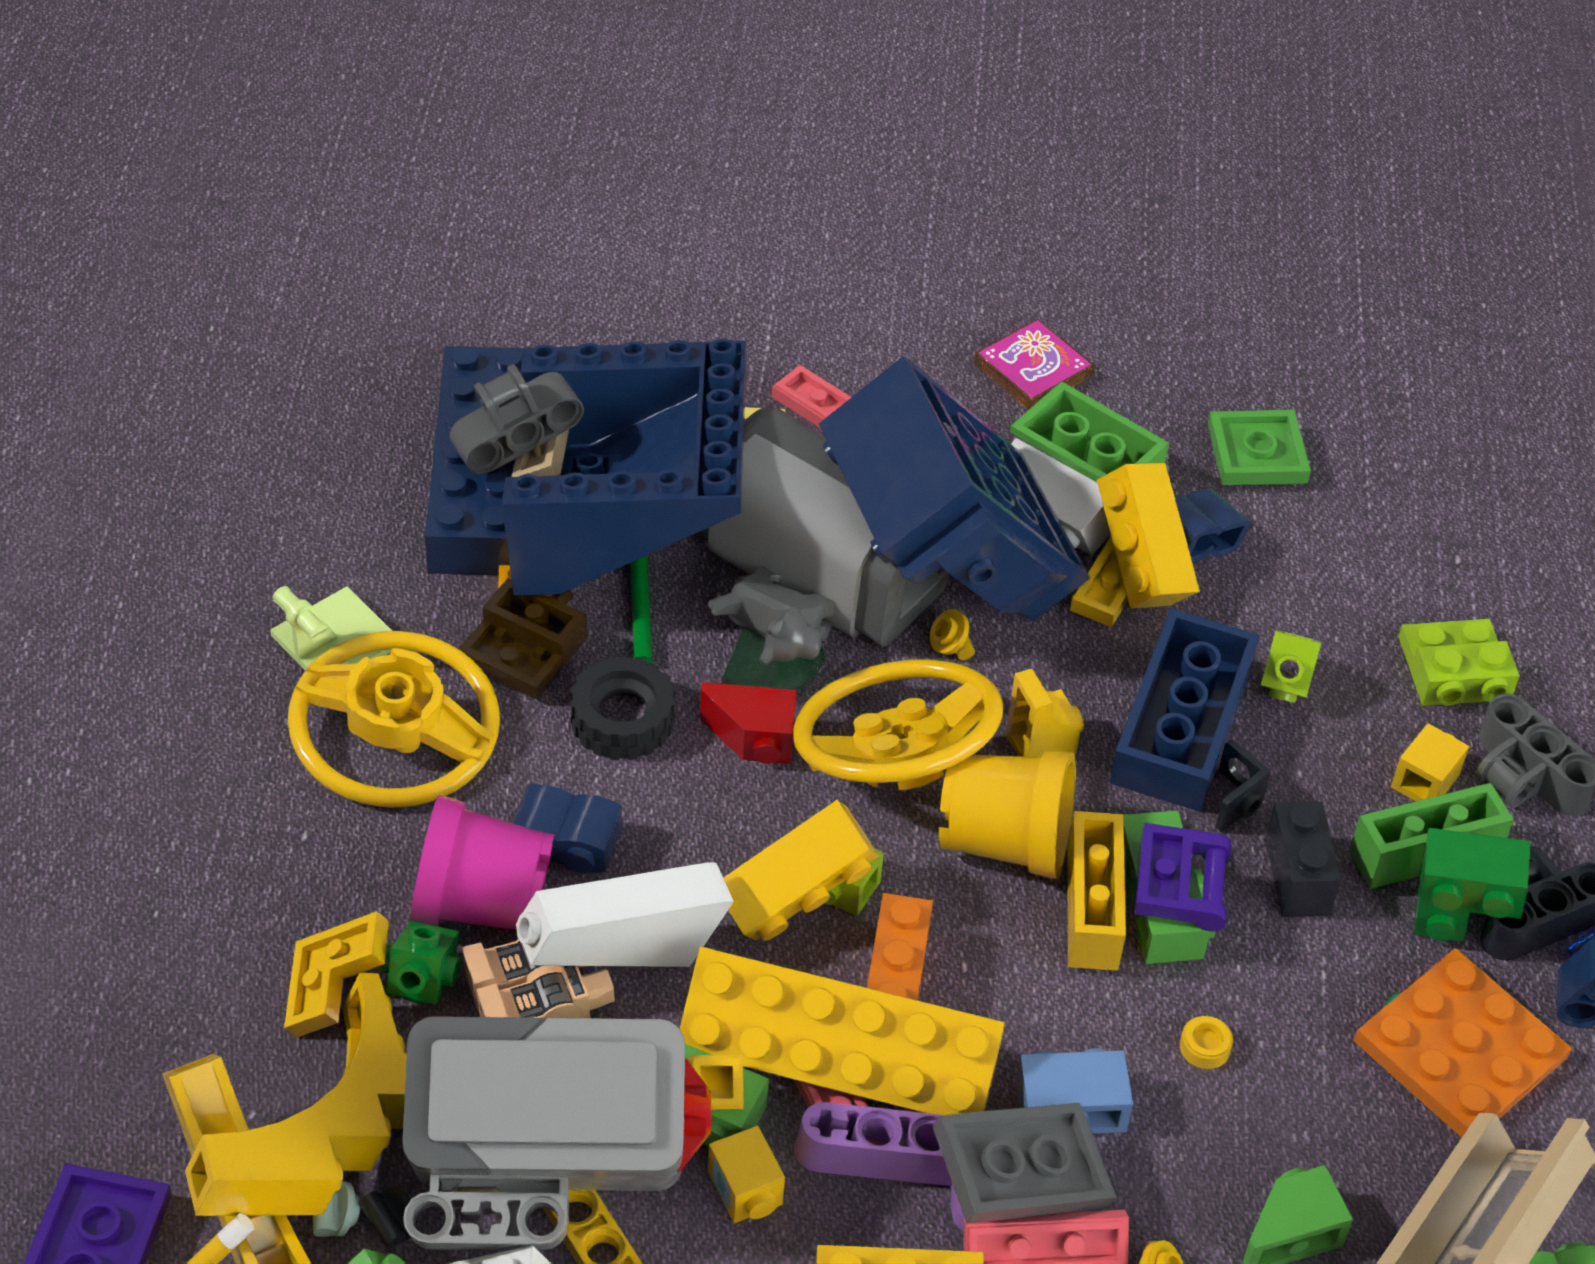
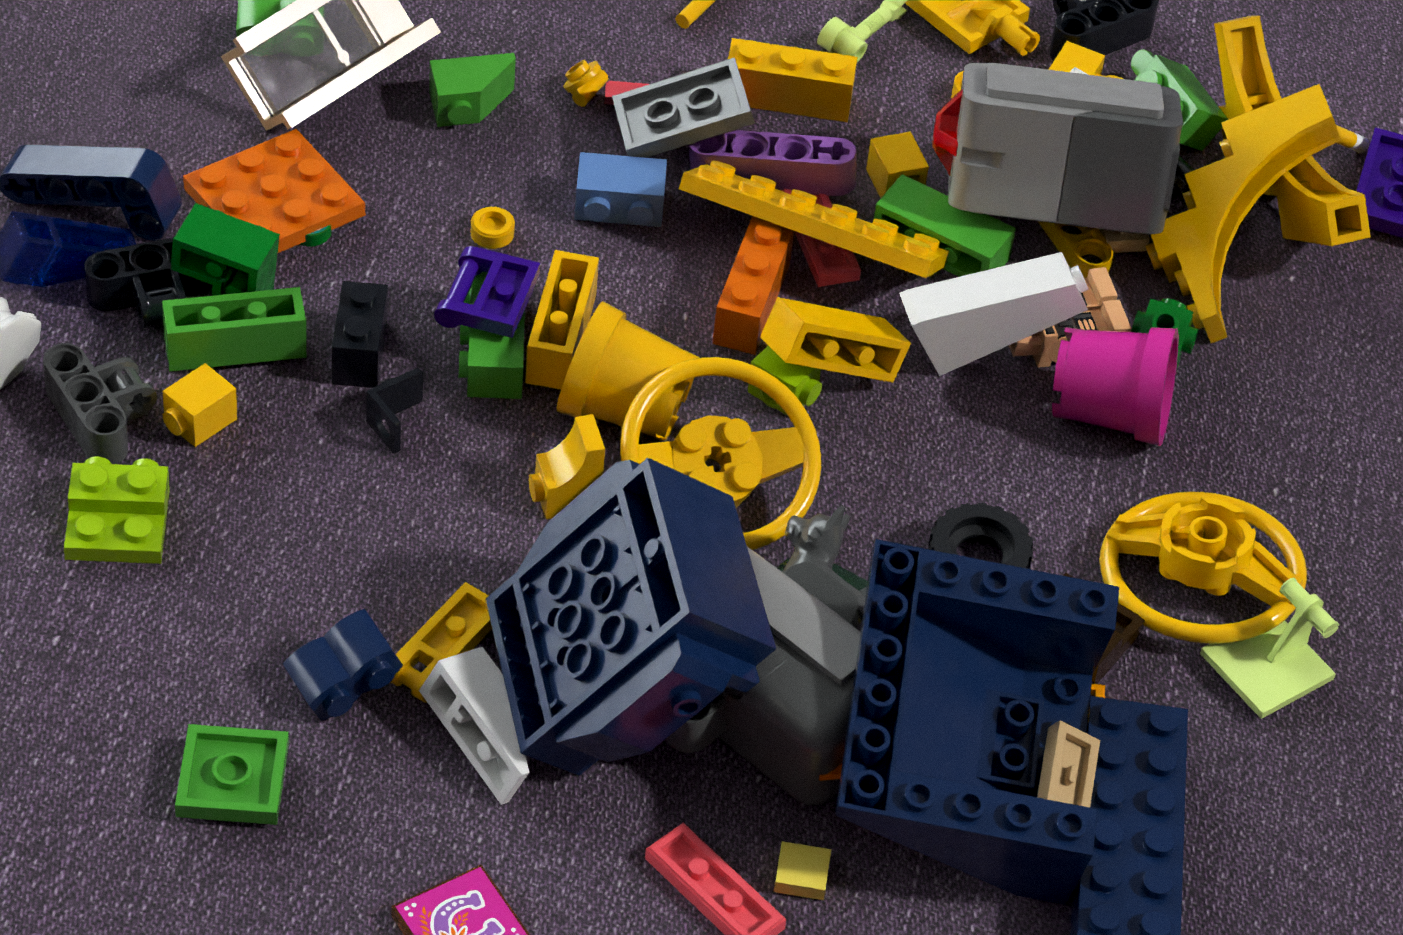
camera: 175 degrees left, 0 degrees up
yellow plate [284,911,389,1038] -> none
dark grey piece [449,364,584,474] -> none
dark blue brick [513,784,623,874] -> none
yellow slope [689,1055,743,1110] -> none
red slope [700,682,797,764] -> none
bright green slope [1010,382,1169,482] -> none
yellow brick [1097,463,1200,609] -> none
dark blue brick [1110,608,1260,812] -> none
lime brick [1261,629,1322,703] -> none

